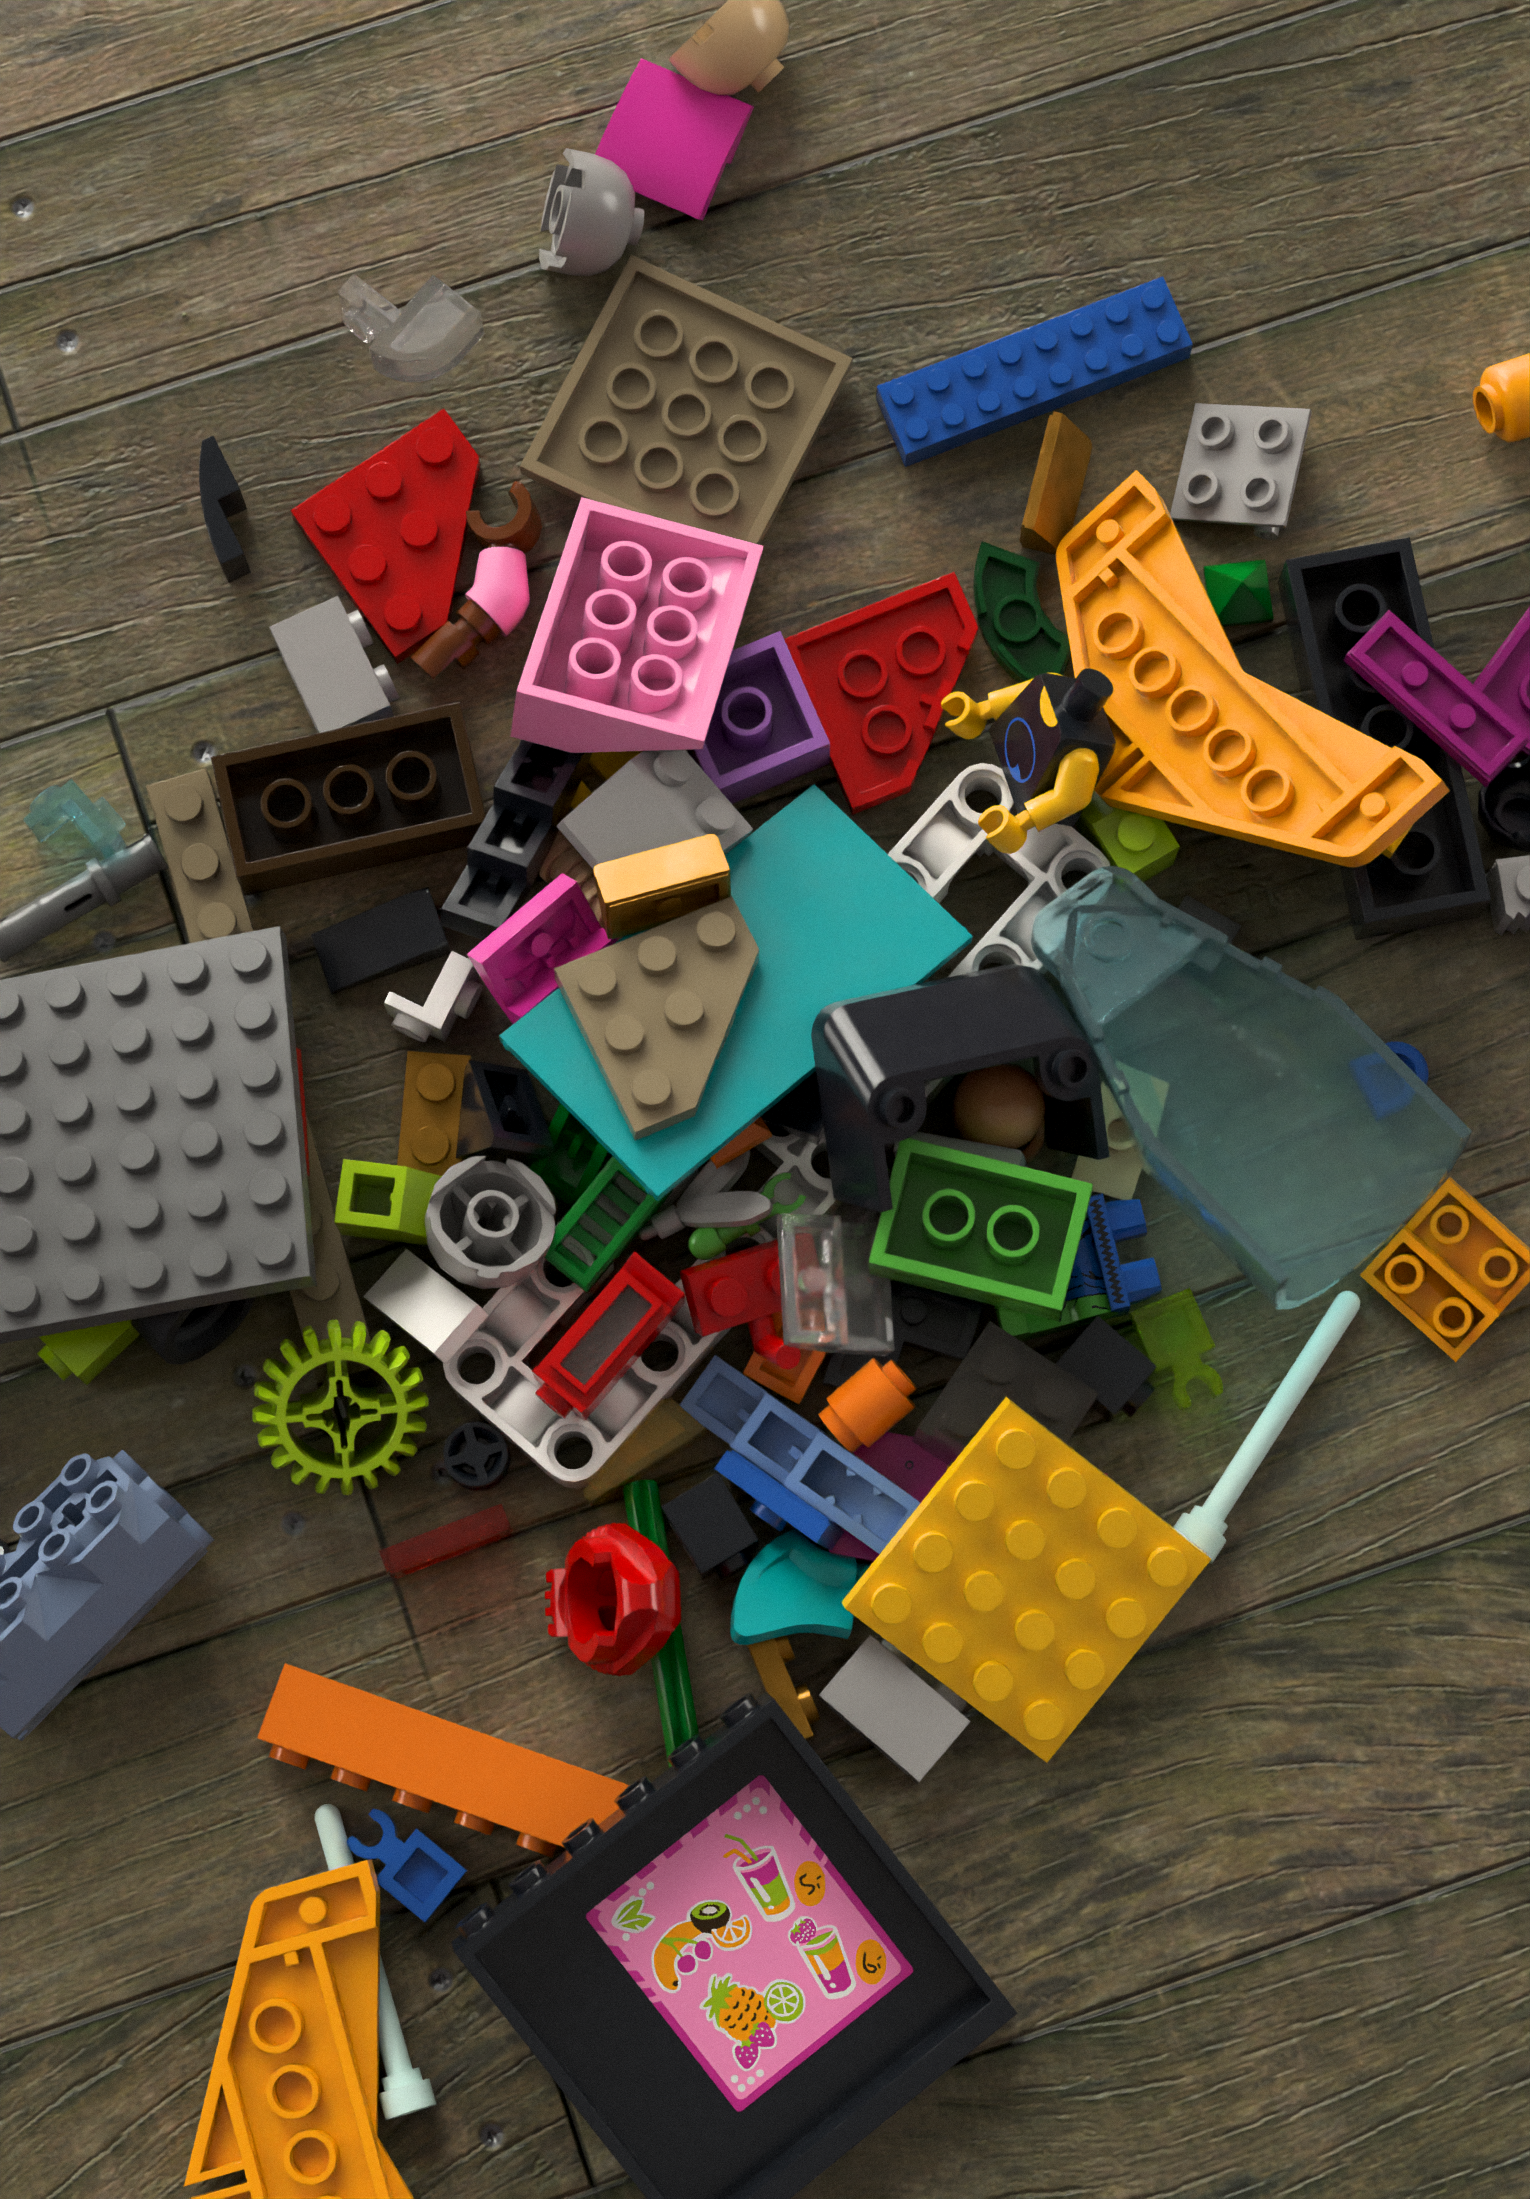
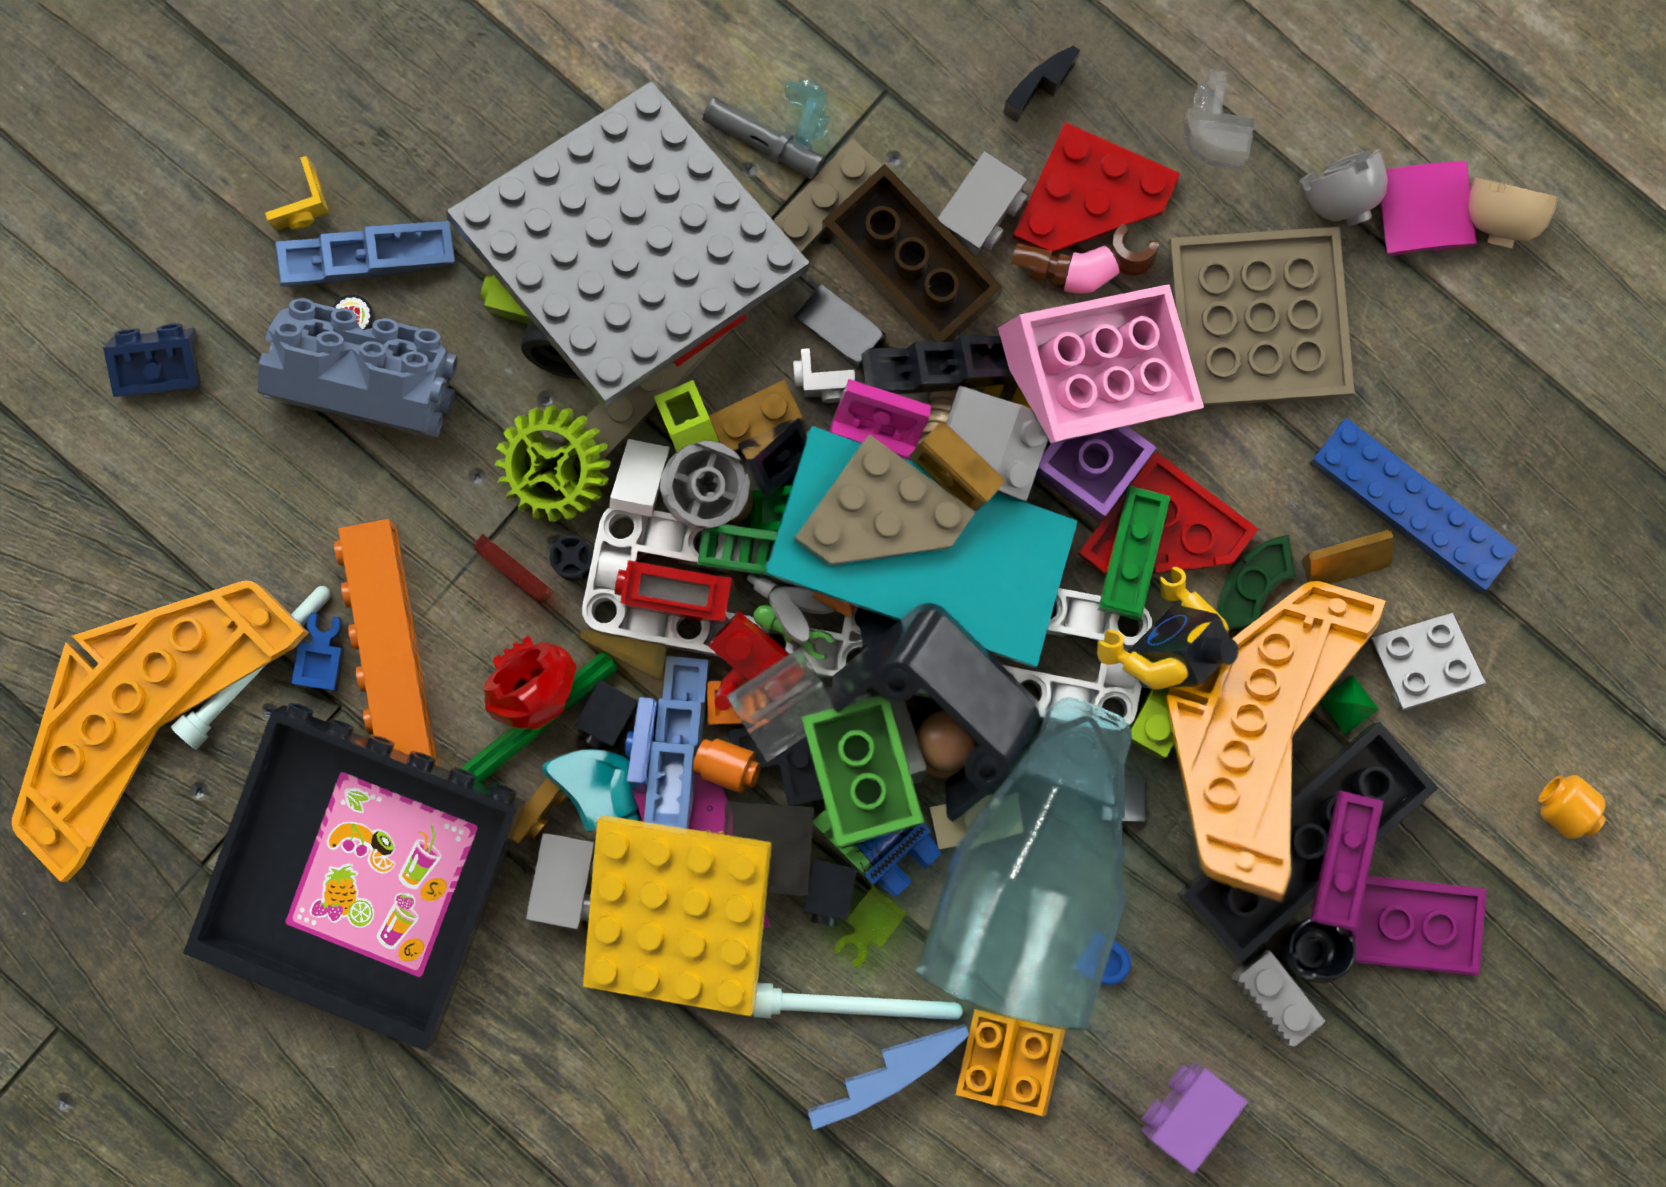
camera: 60 degrees right, 5 degrees up
none -> medium blue slope [808,1024,969,1130]
none -> green tile [1098,486,1171,621]

